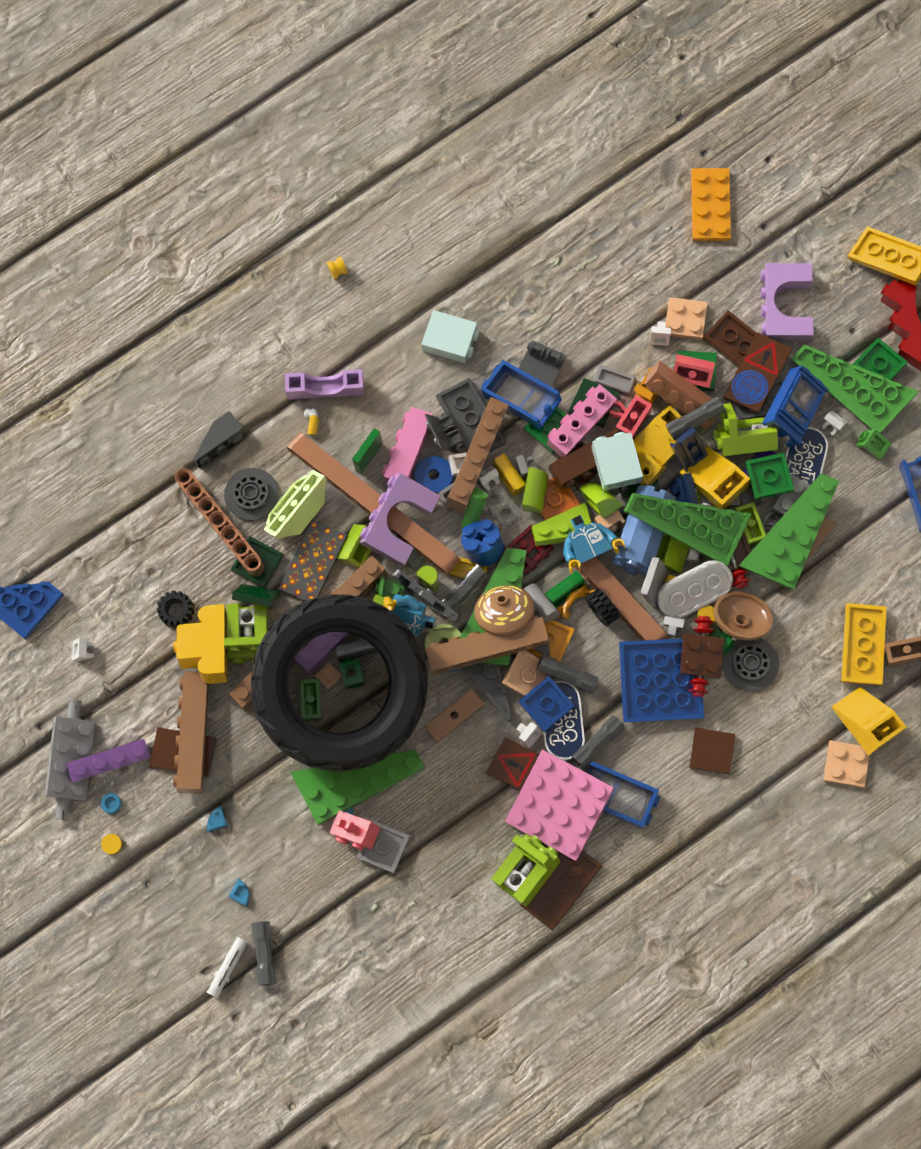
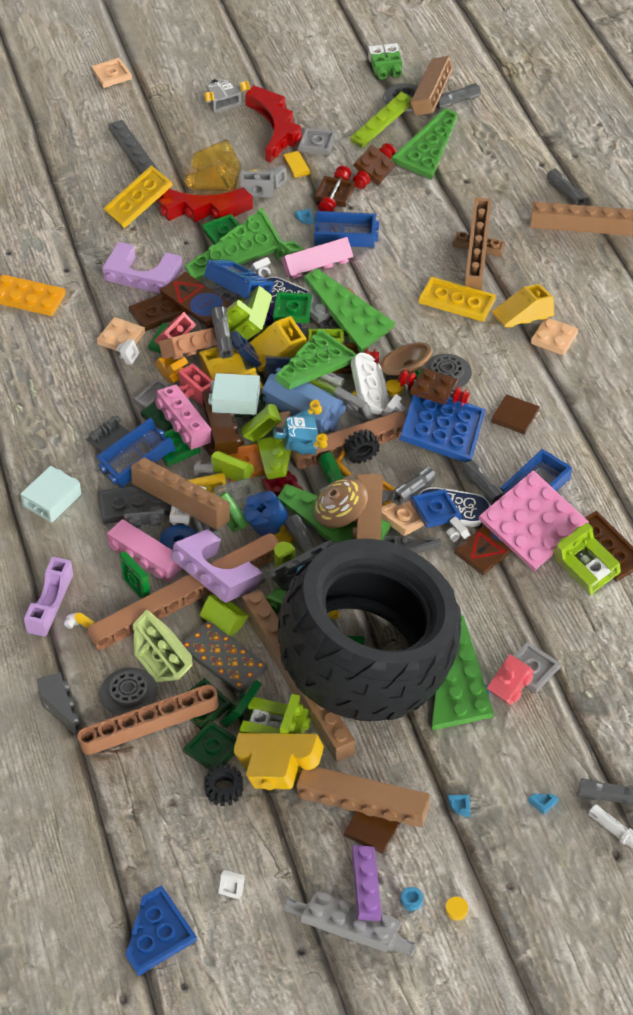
camera: 80 degrees left, 25 degrees down
none -> dark green tile [183,720,237,771]
none -> bright pink brick [281,237,353,279]

